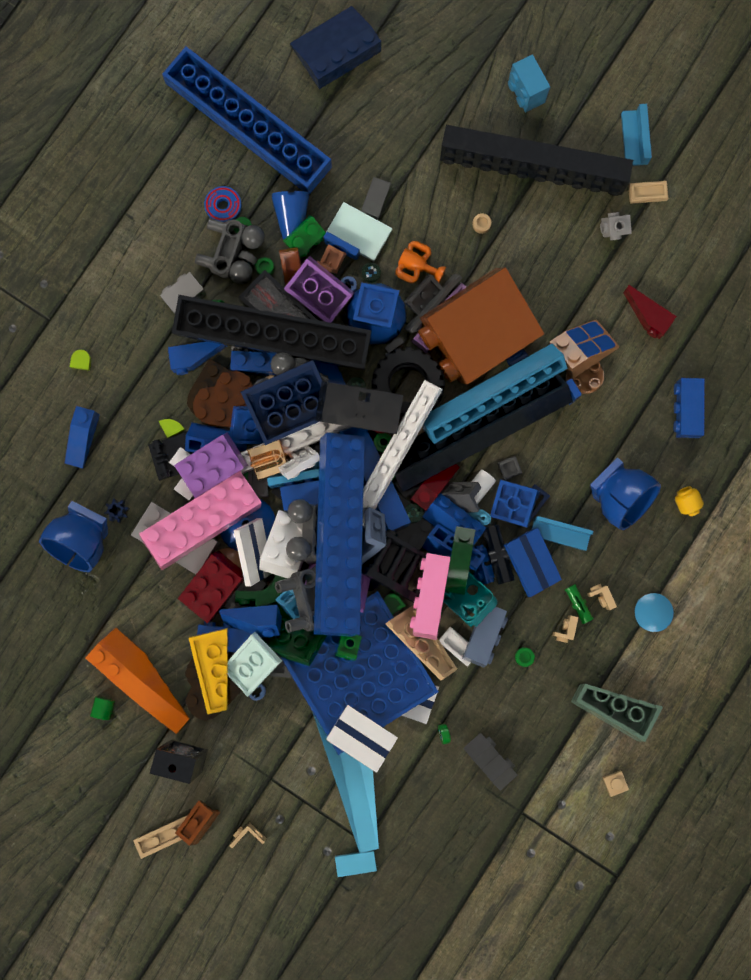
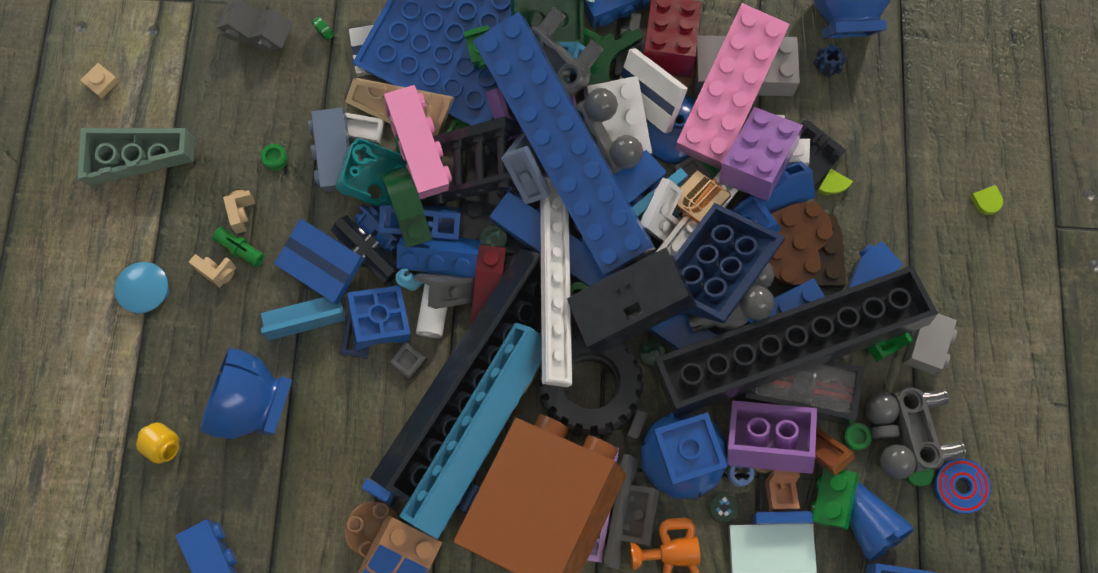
camera: 145 degrees right, 10 degrees down
blue slope [65,406,100,469] -> none
blue slope [220,605,282,638] -> none

